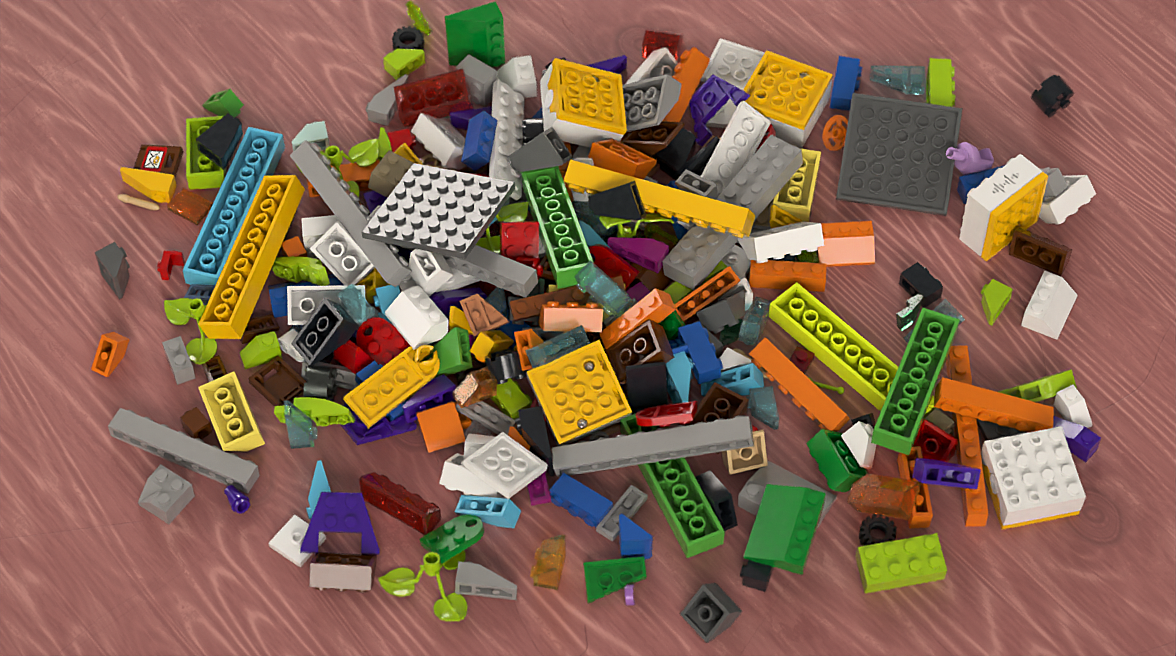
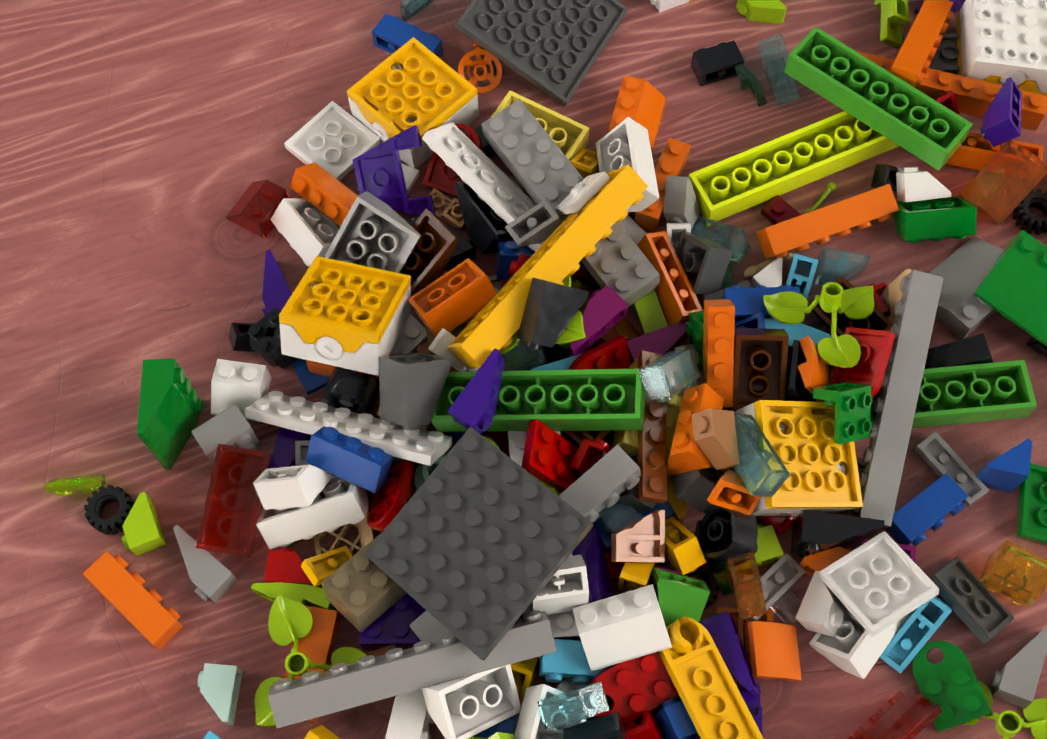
camera: 70 degrees left, 10 degrees up
none -> orange brick [83,551,184,650]
none -> white slope [253,465,332,510]
none -> dark purple slope [448,348,505,434]
none -> white plate [555,171,610,215]
none -> light grey slope [663,175,701,229]
none -> medium nougat slope [691,408,740,470]
none -> lime plant [763,282,874,368]
none -> orange slope [798,336,830,402]
none -> green bracket [813,382,872,444]
none -> dark grey tile [929,556,1014,644]

